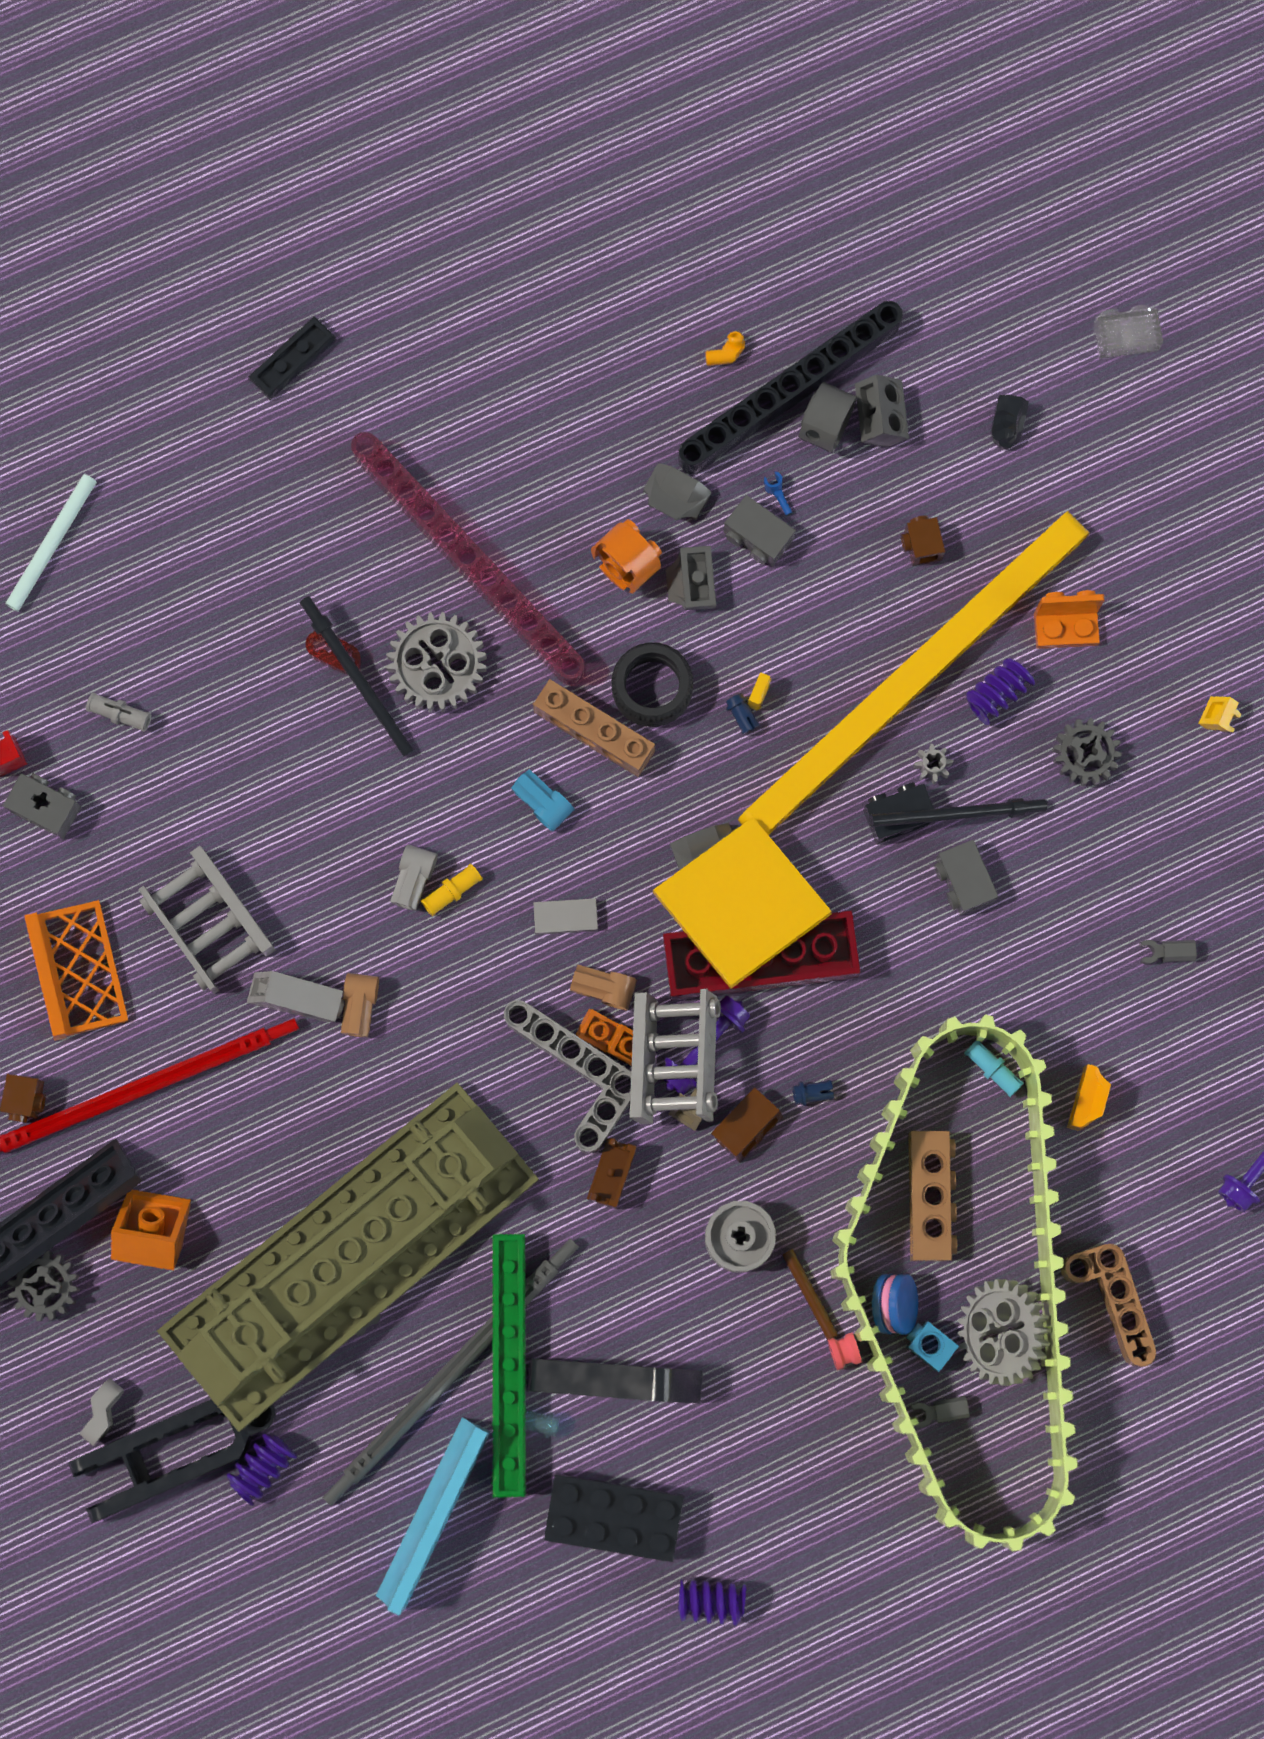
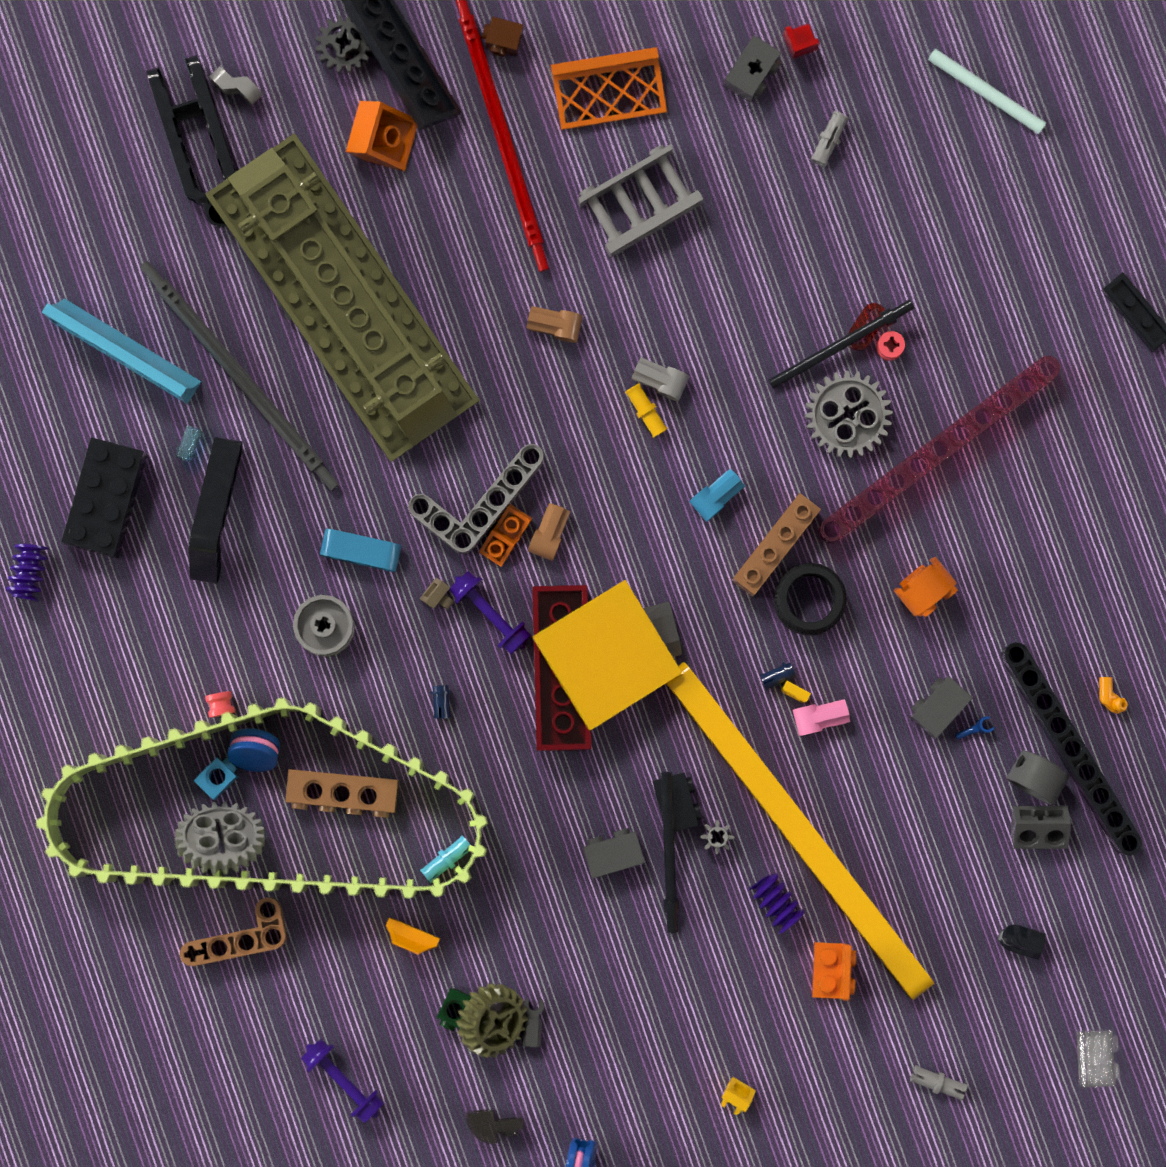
camera: 90 degrees right, 5 degrees up
dark purple piece [226,1433,298,1506] -> none
light grey slope [247,971,344,1022] -> none
green tile [493,1234,526,1497] -> none
light grey tile [533,898,598,935] -> none
reddish brown hinge [587,1138,637,1209] -> none
light grey fence [629,989,721,1124] -> none
dark grey slope [643,463,711,521] -> none
dark grey slope [666,546,716,610] -> none
reddish brown hinge [711,1087,783,1163] -> none
reddish brown bar [782,1249,839,1340] -> none
reddish brown brick [901,515,945,566] -> none
dark grey bar [911,1396,970,1428] -> none
dark grey gear [1052,718,1122,787] -> none
none -> dark azure beam [319,528,402,572]
none -> dark green brick [436,987,471,1032]
none -> olive gear [456,983,528,1058]
none -> bright pink piece [793,699,850,736]
none -> coral wheel [876,331,905,361]
none -> light grey pin [910,1065,968,1101]

